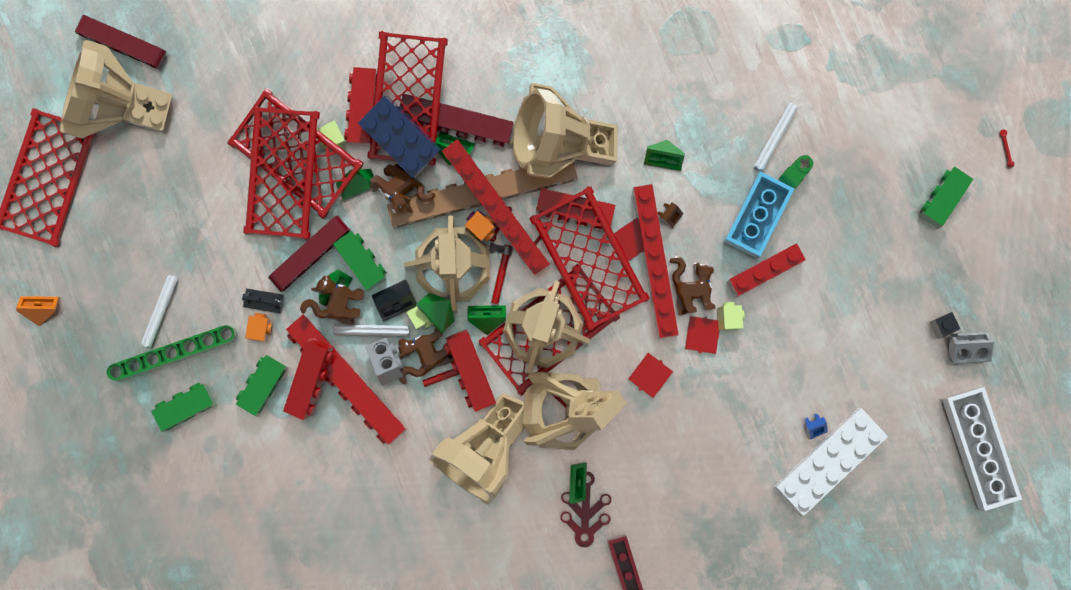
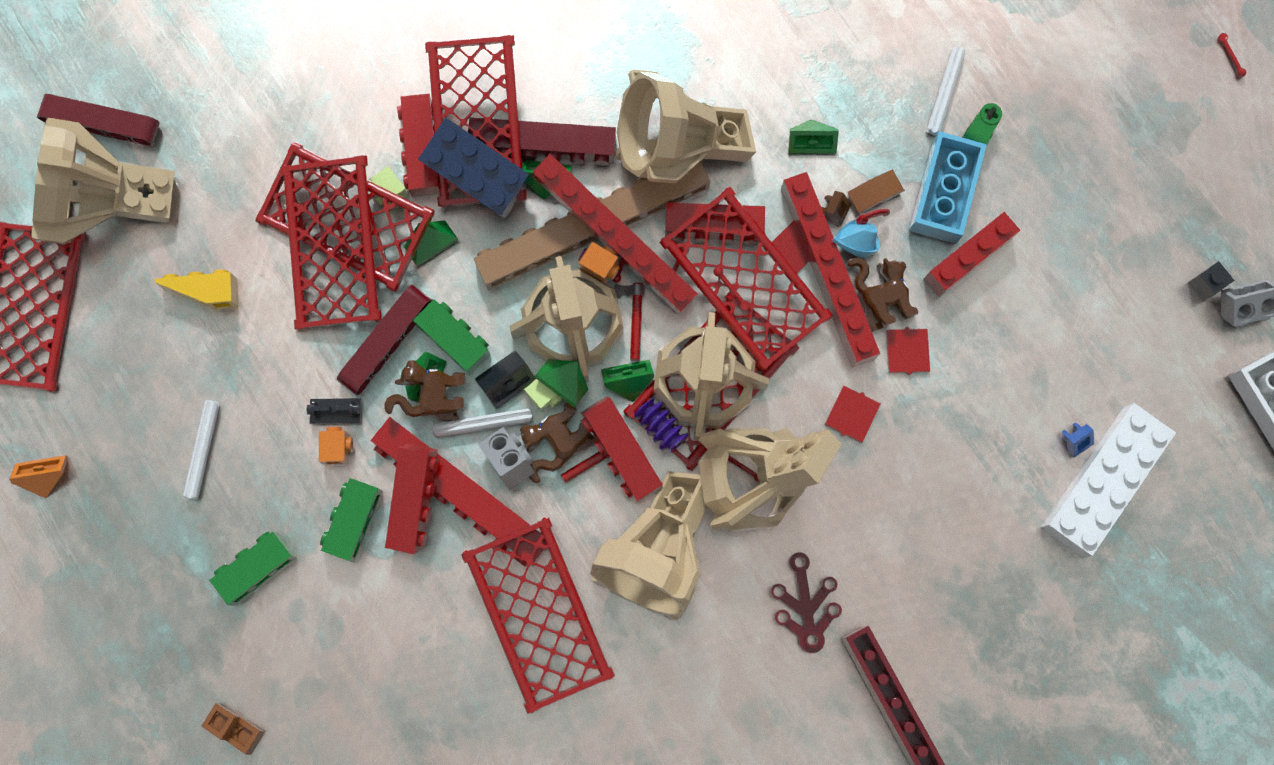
camera: 10 degrees left, 5 degrees down
green beam [106,325,238,382] -> none
reddish brown animal [370,164,435,213] -> none
green slope [569,462,587,504] -> none
yellowish green brick [717,302,745,331] -> none
green brick [920,166,973,229] -> none
none -> yellow slope [155,269,238,309]
none -> dark orange slope [201,703,264,755]
none -> red door [461,517,615,714]
none -> dark purple piece [634,398,689,454]
none -> red hinge [713,267,750,311]
none -> medium azure piece [832,209,890,258]
none -> dark orange slope [847,169,905,214]

